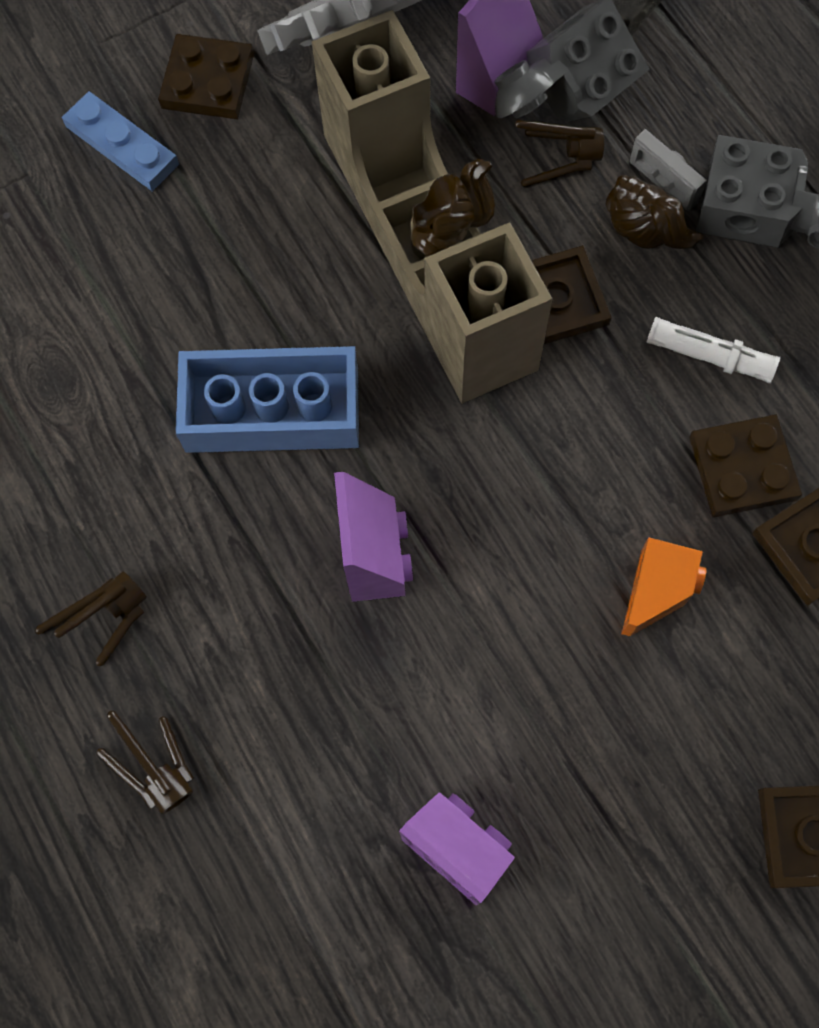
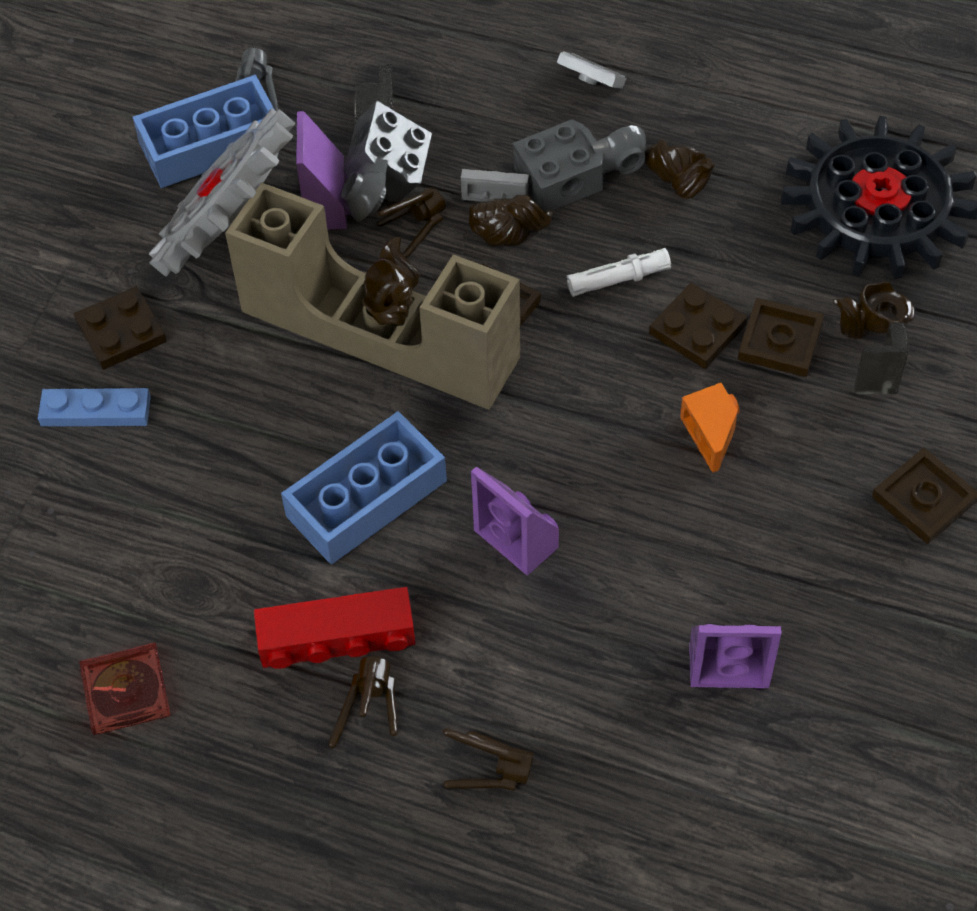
camera: 40 degrees left, 15 degrees down
none -> red brick [254,587,416,669]

